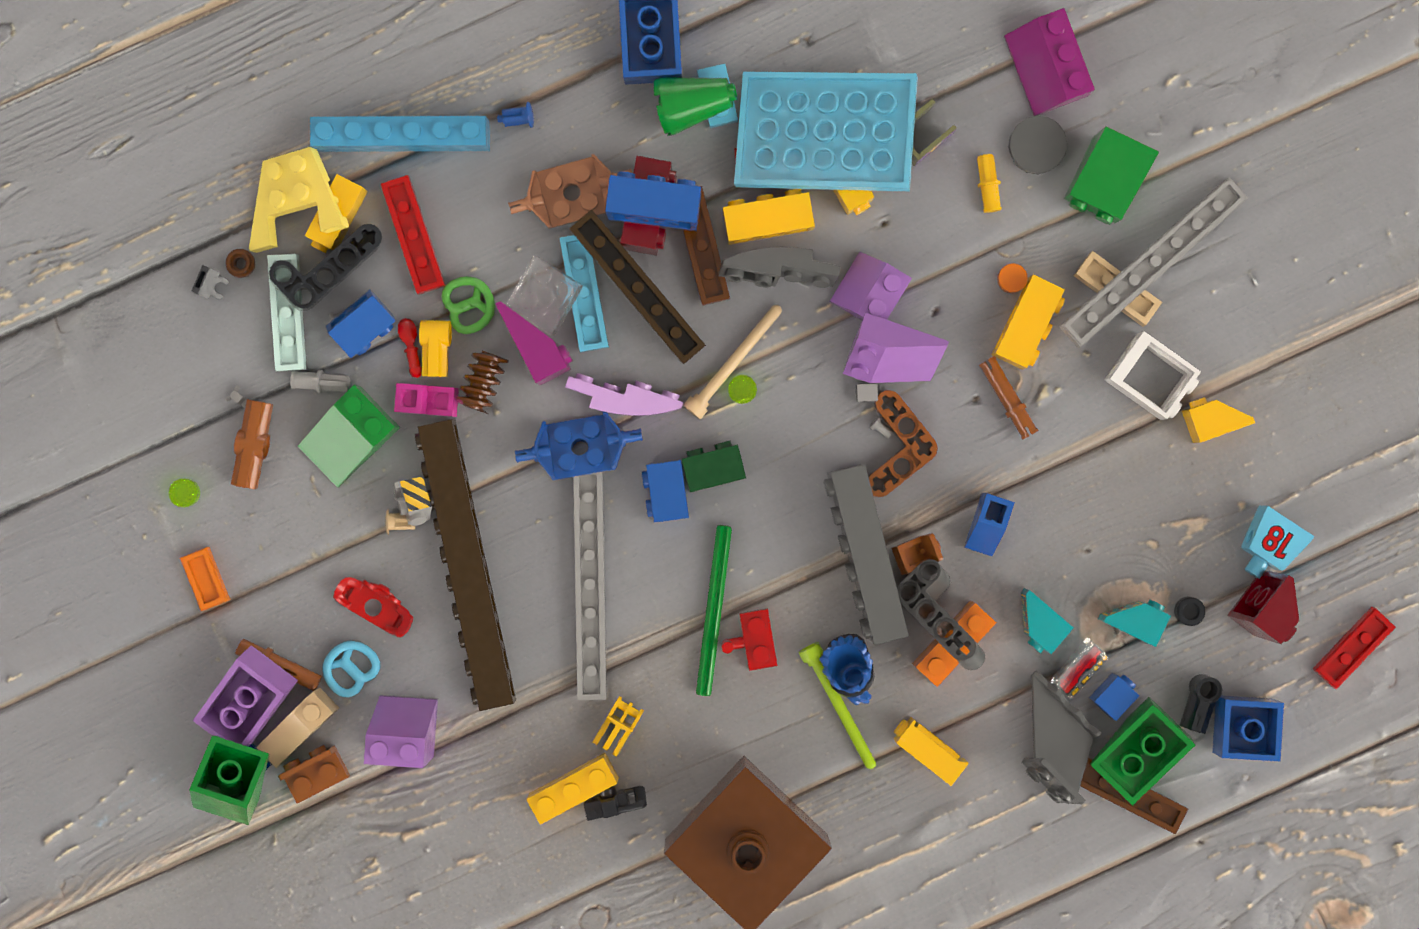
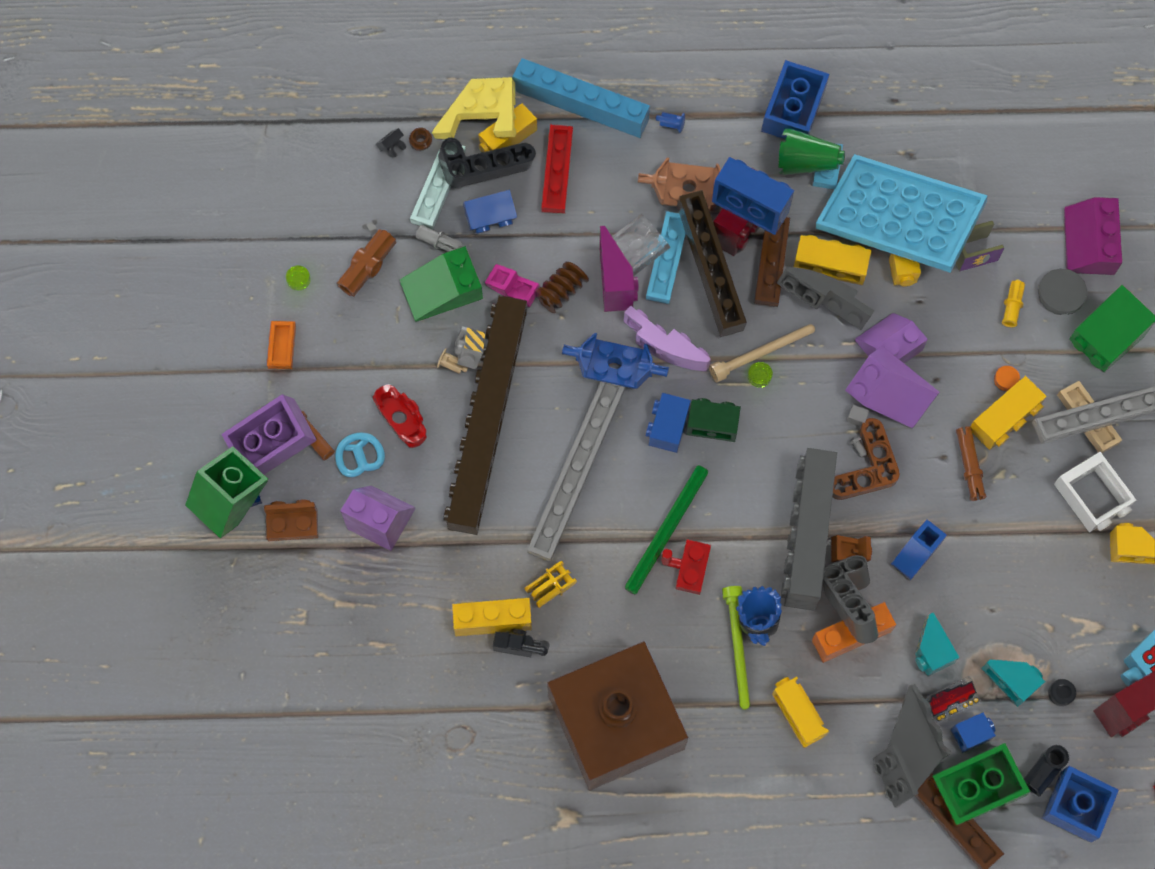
camera: 20 degrees right, 20 degrees down
tan slope [256,688,339,768] -> none
red piece [398,318,422,378] -> none
yellow piece [419,320,452,377] -> none
bright green piece [441,276,495,334] -> none

